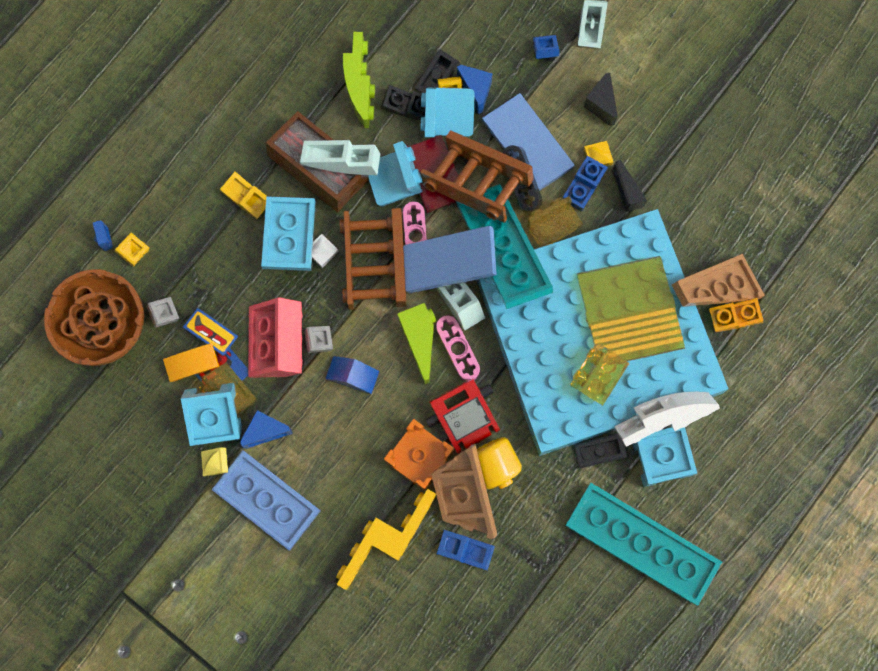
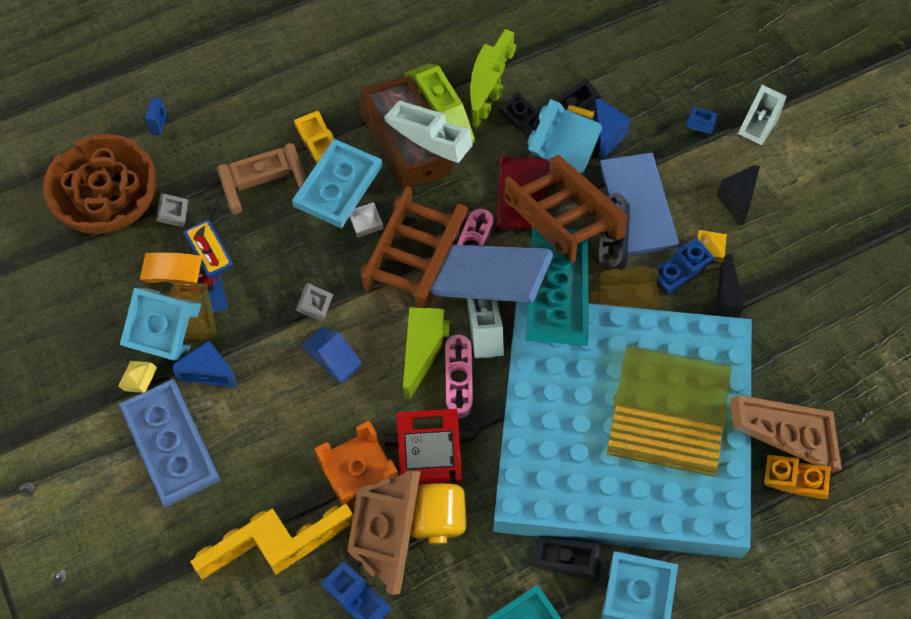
camera: 25 degrees right, 15 degrees down
yellow tile [115,233,149,267] -> none
coral slope [248,298,302,378] -> none
medium azure bracket [369,141,422,206] -> none
clear yellow bracket [570,344,629,406] -> none
white slope [614,392,720,447] -> none
none -> medium nougat plate [217,143,307,214]
none -> lime slope [404,63,475,143]

